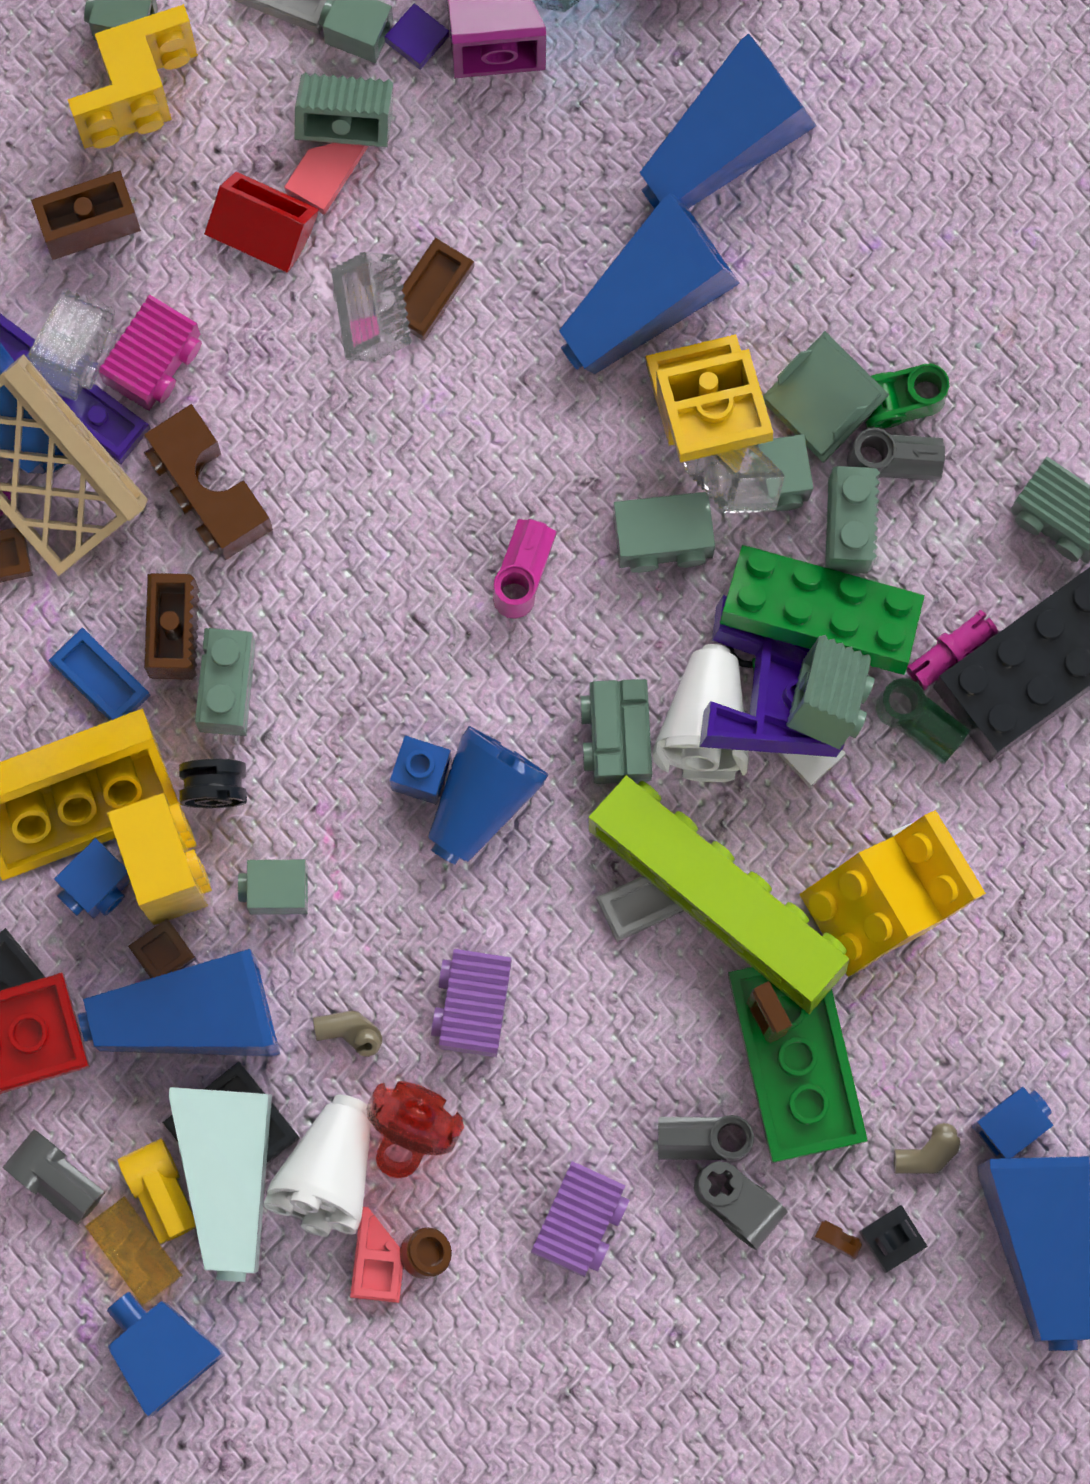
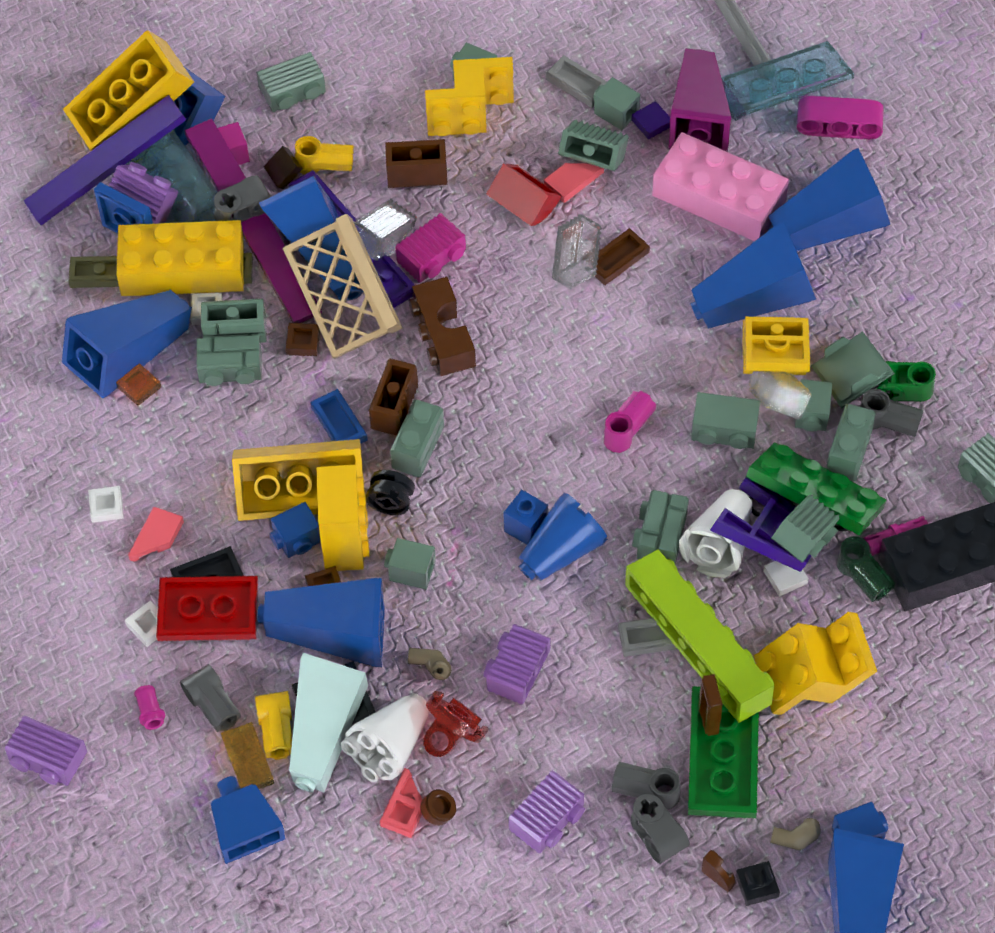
camera: 20 degrees right, 20 degrees down
none -> bright pink brick [652,132,789,241]

